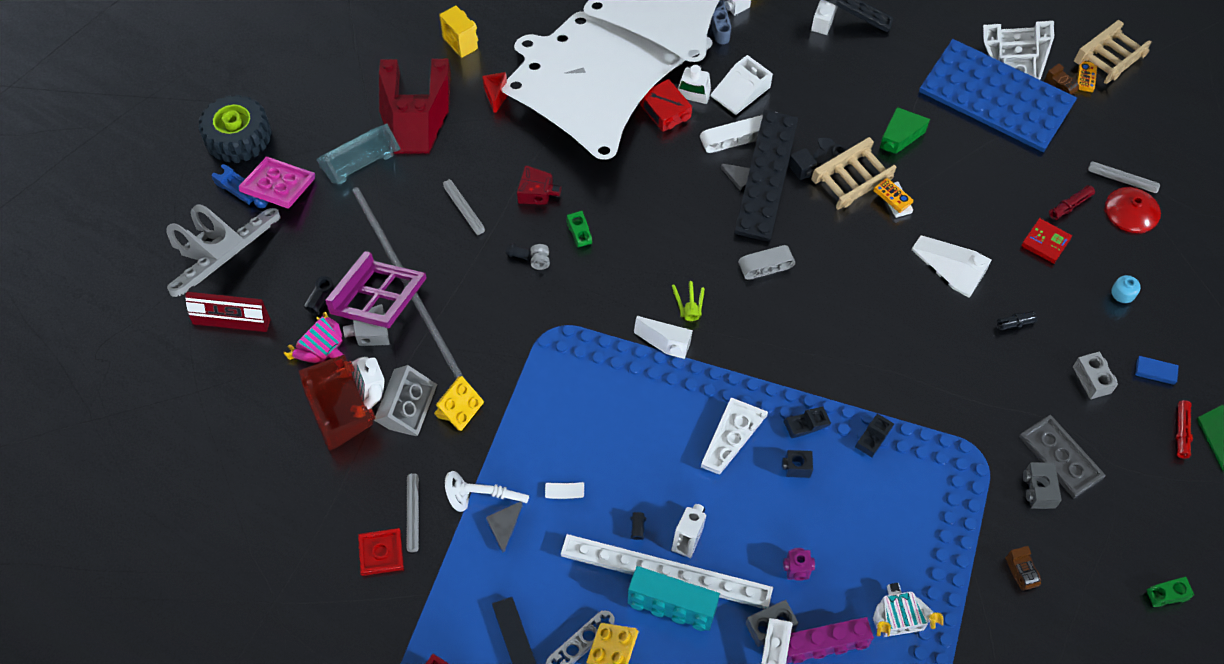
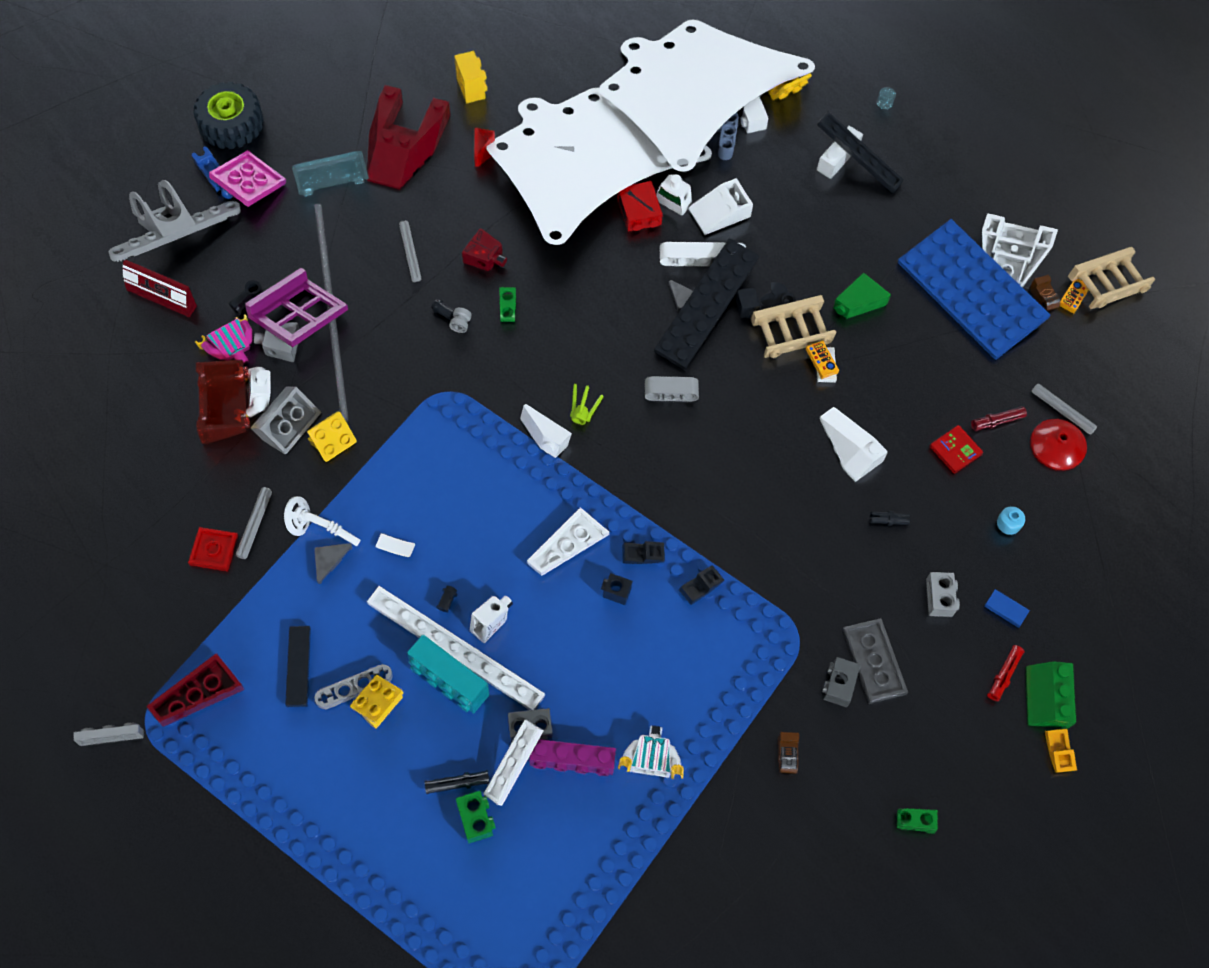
camera: 15 degrees right, 5 degrees up
magenta brick [783,548,815,581] -> none

